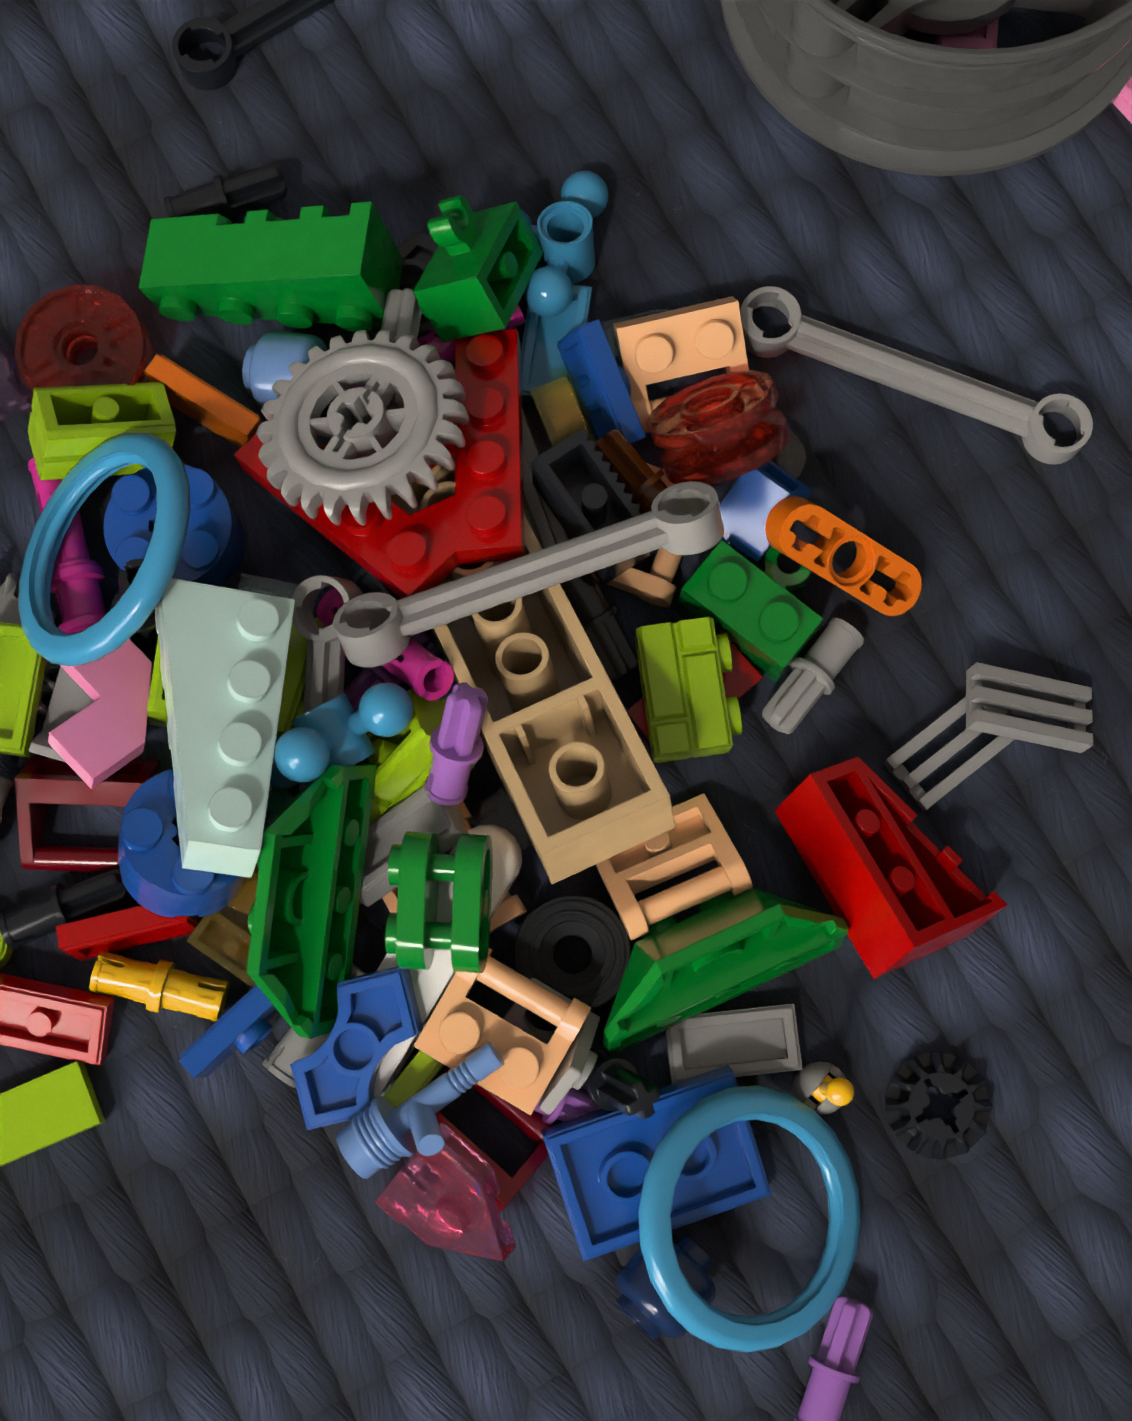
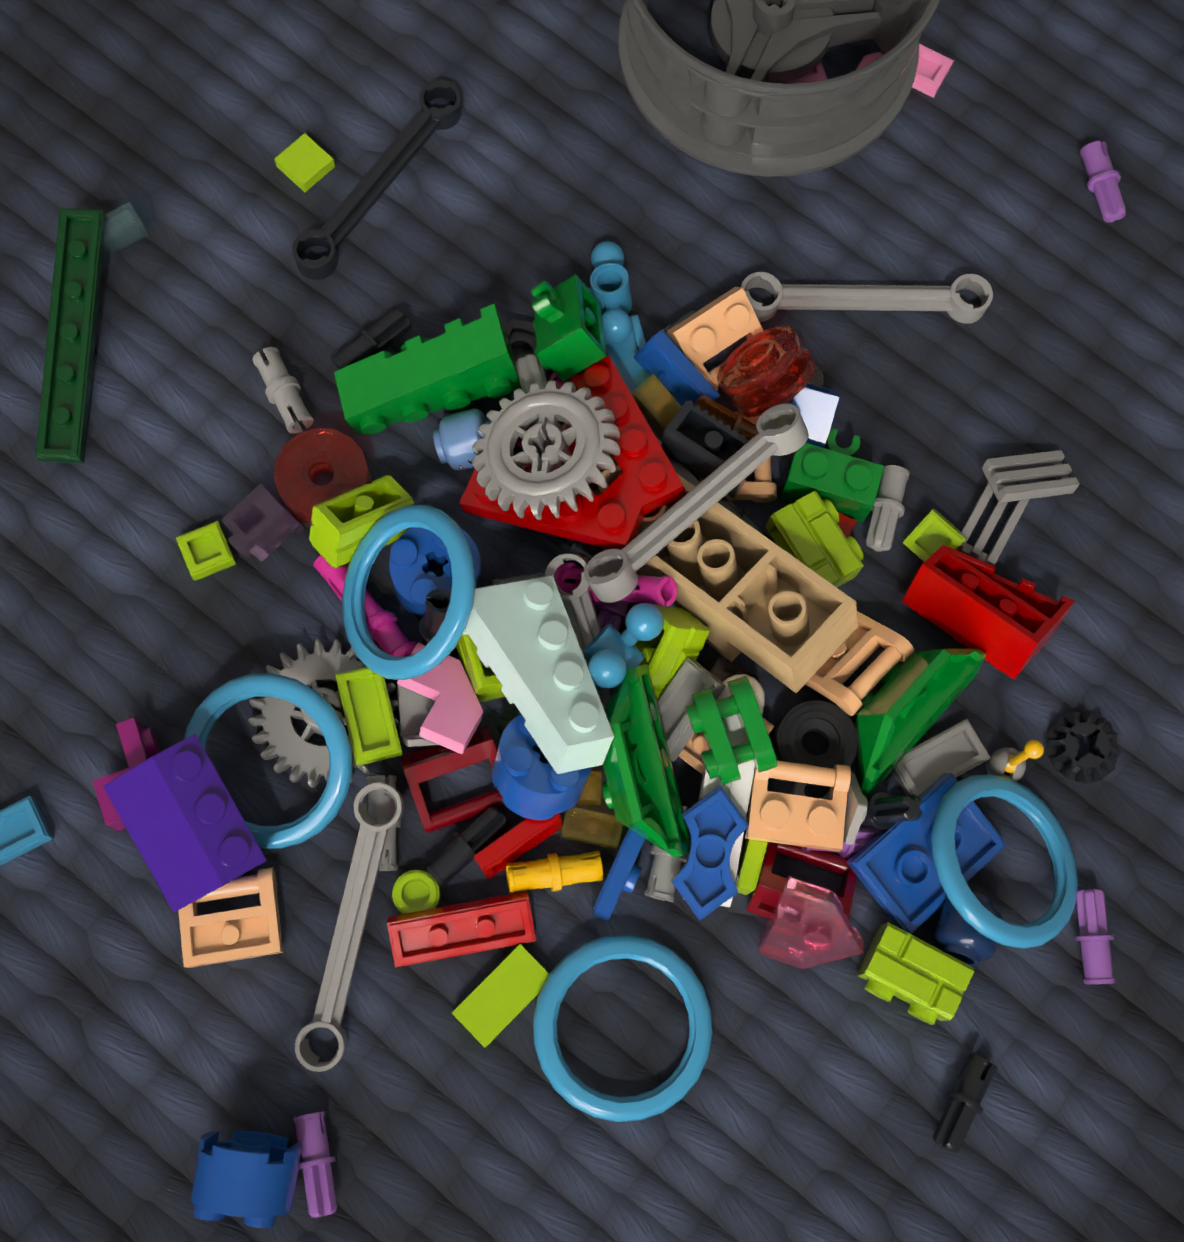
camera: 30 degrees left, 5 degrees down
orange tile [144,354,262,449] -> none
medium blue piece [336,1042,505,1179] -> none
medium lavender axle [424,683,488,806] -> none
orange beam [765,496,922,616] -> none
none -> light grey pin [252,347,314,434]
none -> dark azure wedge [533,934,713,1122]
none -> lime brick [856,922,974,1025]
none -> lime tile [903,509,967,562]

